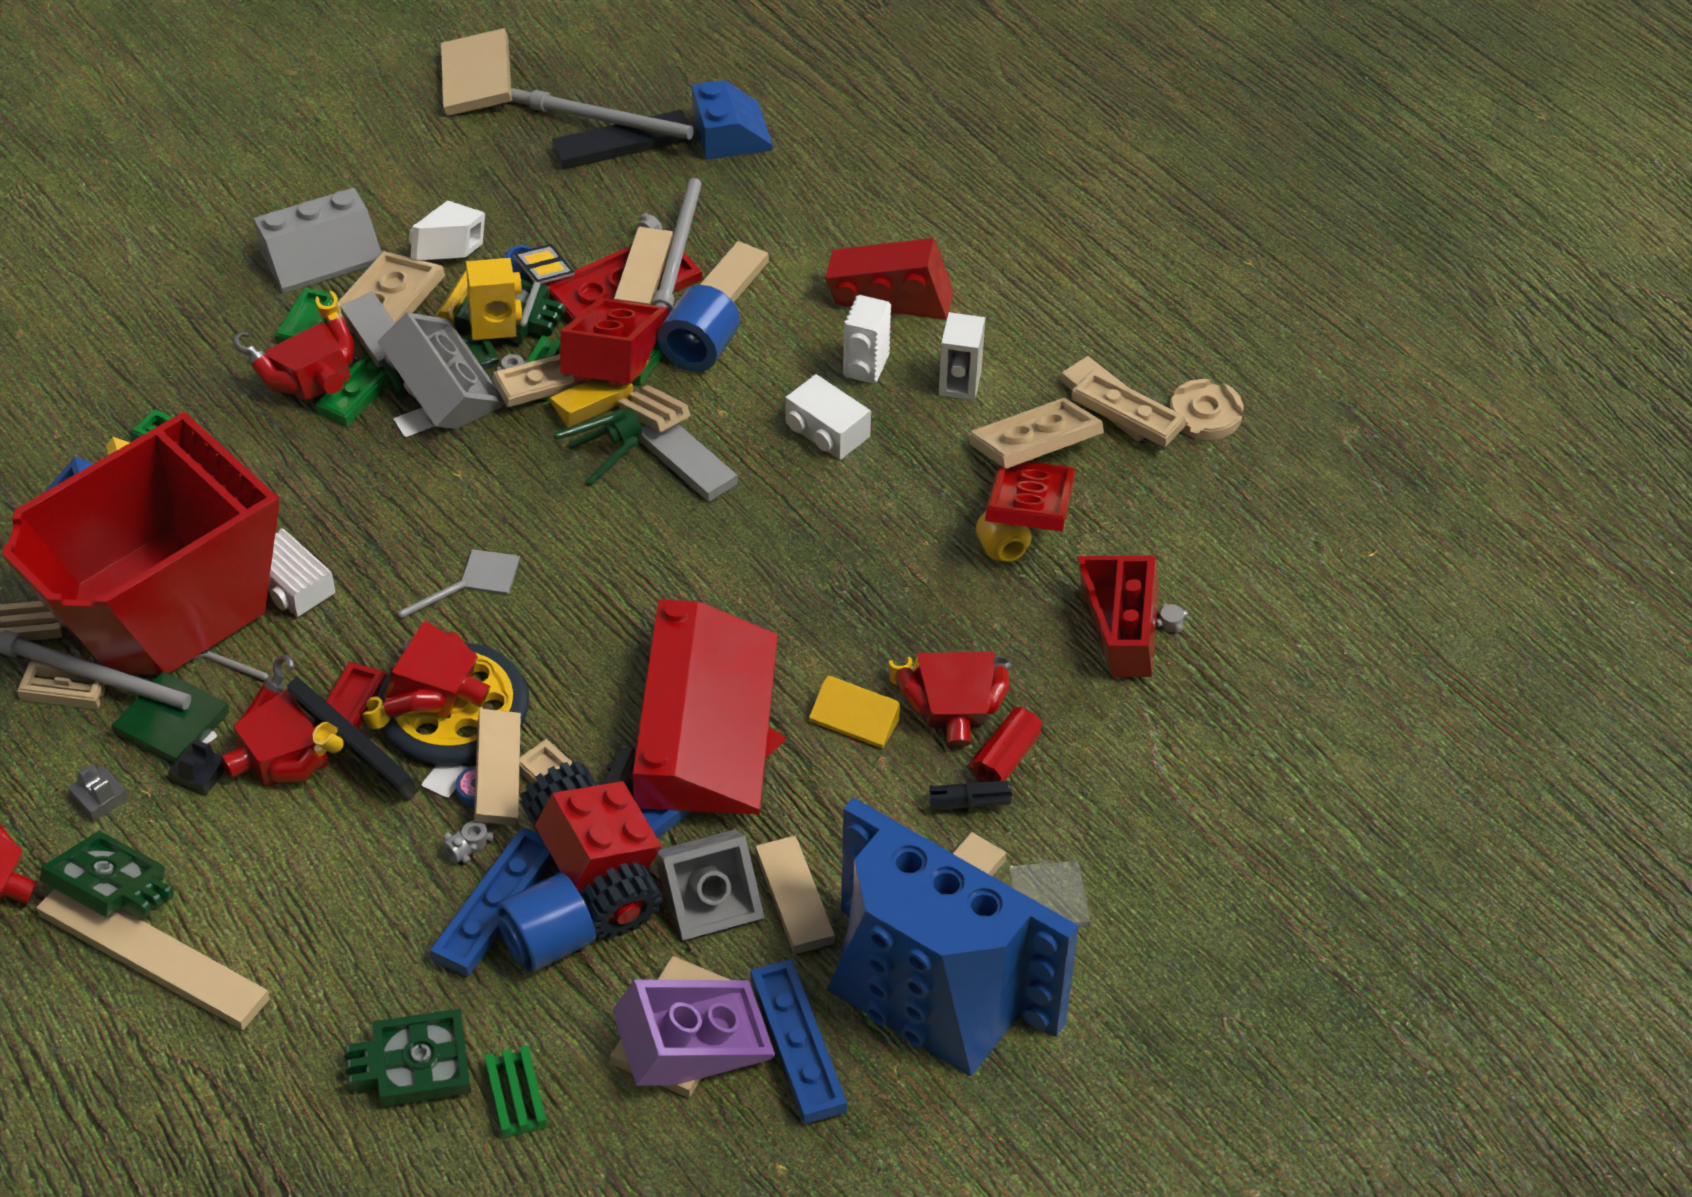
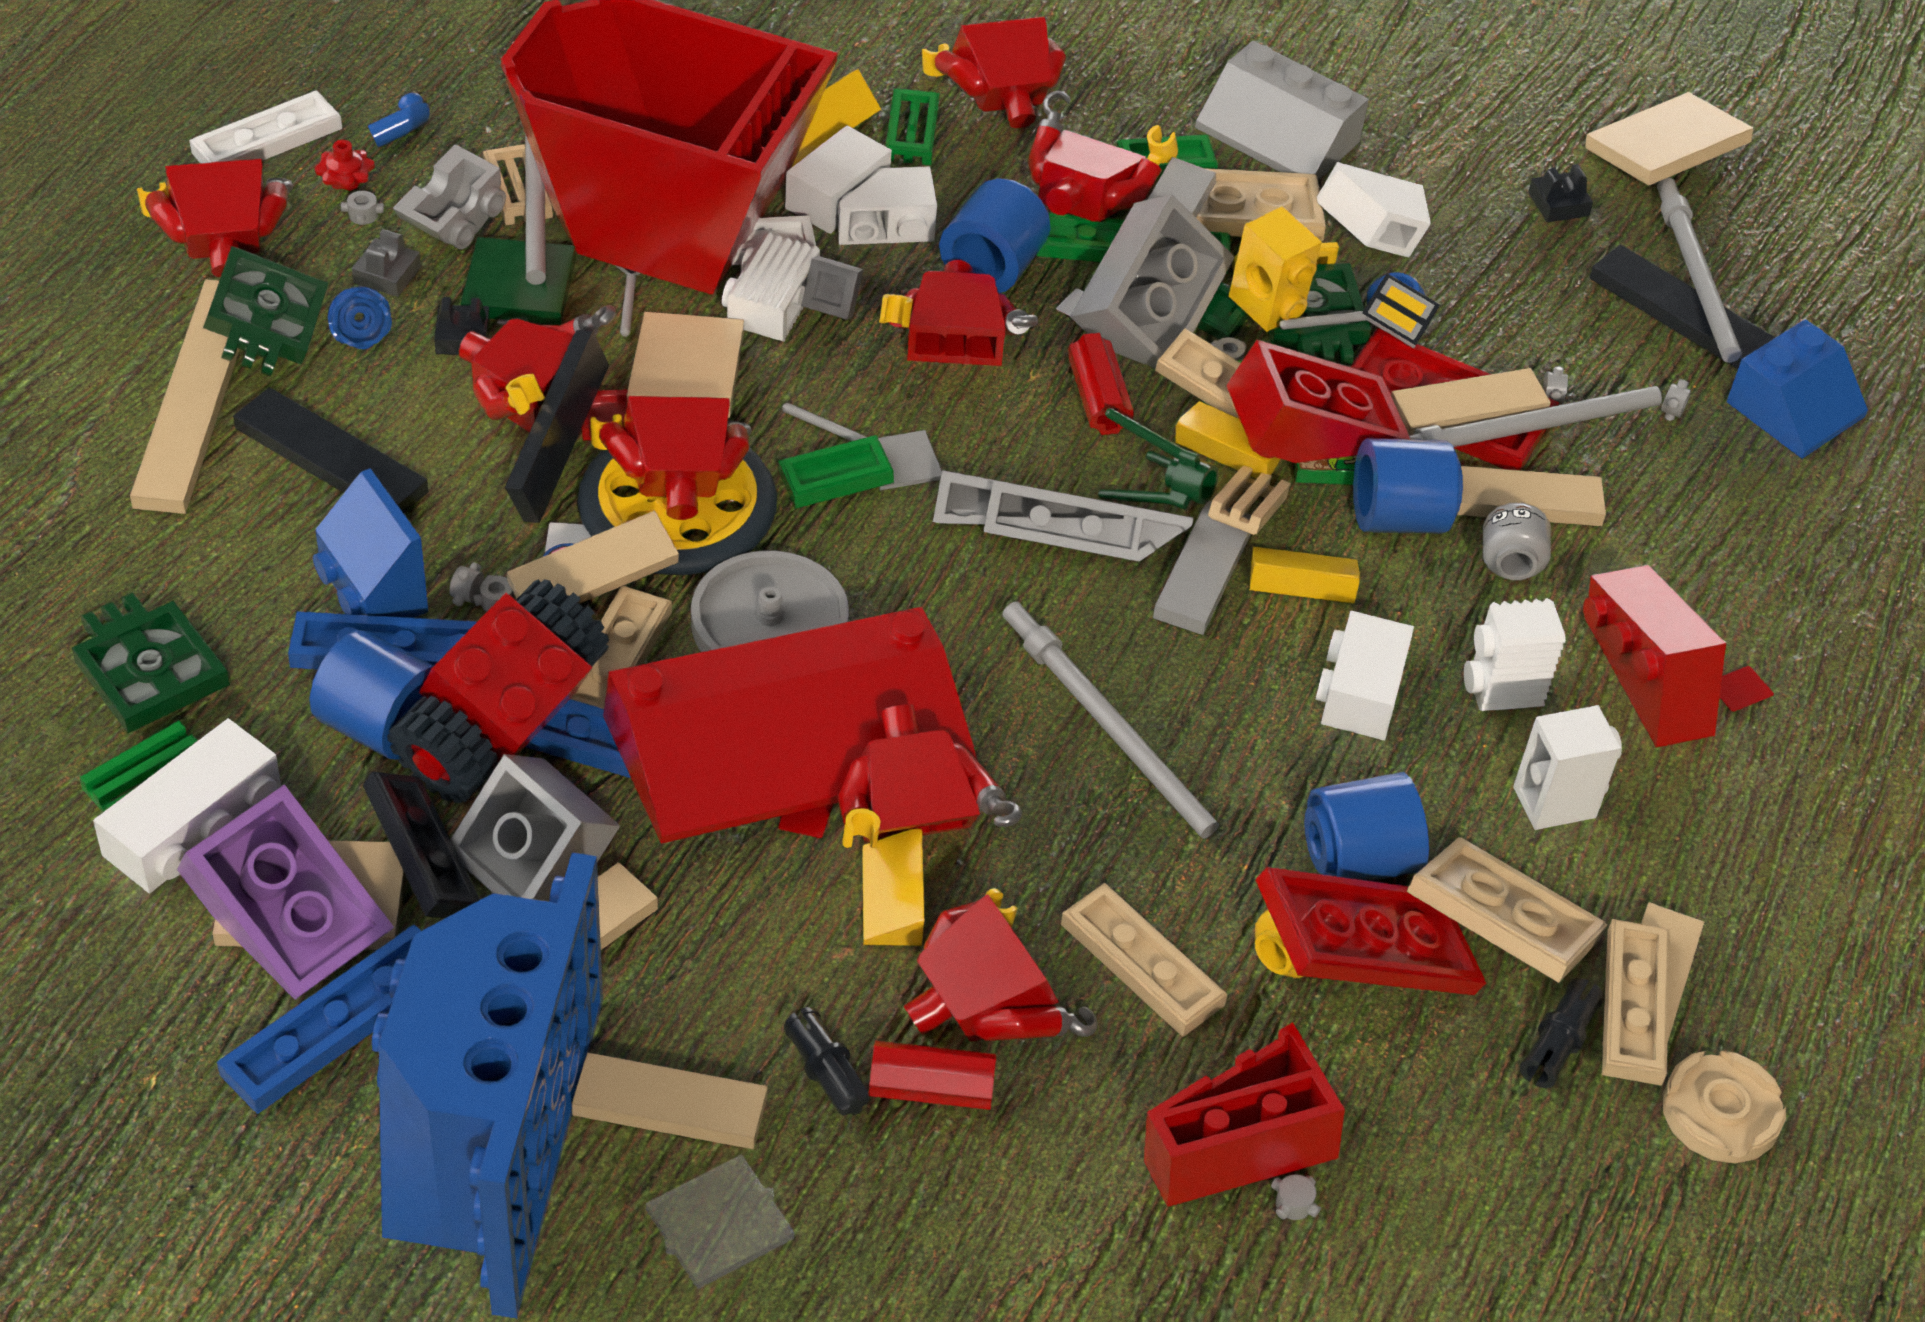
camera: 60 degrees right, 0 degrees up
none -> white brick [93,718,281,894]
none -> black tile [233,387,429,514]
none -> slope [313,468,429,618]
none -> blue plate [328,286,392,349]
none -> light grey piece [341,190,384,225]
none -> black tile [363,772,480,918]
none -> light grey cylinder [393,144,506,249]
none -> tan tile [627,312,744,418]
none -> light grey piece [691,551,849,652]
none -> green tile [778,435,894,509]
none -> flat silver tile [801,256,864,320]
none -> white slope [838,167,937,245]
none -> red torso [838,704,1022,848]
none -> red torso [879,260,1038,366]
none -> red torso [922,17,1066,128]
none -> light grey wedge [933,470,1193,561]
none -> blue piece [939,178,1051,293]
none -> light grey bar [1002,602,1219,839]
none -> tan tile [1061,883,1227,1037]
none -> red axle [1068,333,1134,435]
none -> yellow slope [1249,546,1360,603]
none -> blue piece [1304,772,1429,881]
none -> light grey head [1483,503,1551,580]
none -> black pin [1520,978,1604,1088]
none -> black tile [1528,164,1593,223]
none -> light grey piece [1661,379,1692,421]

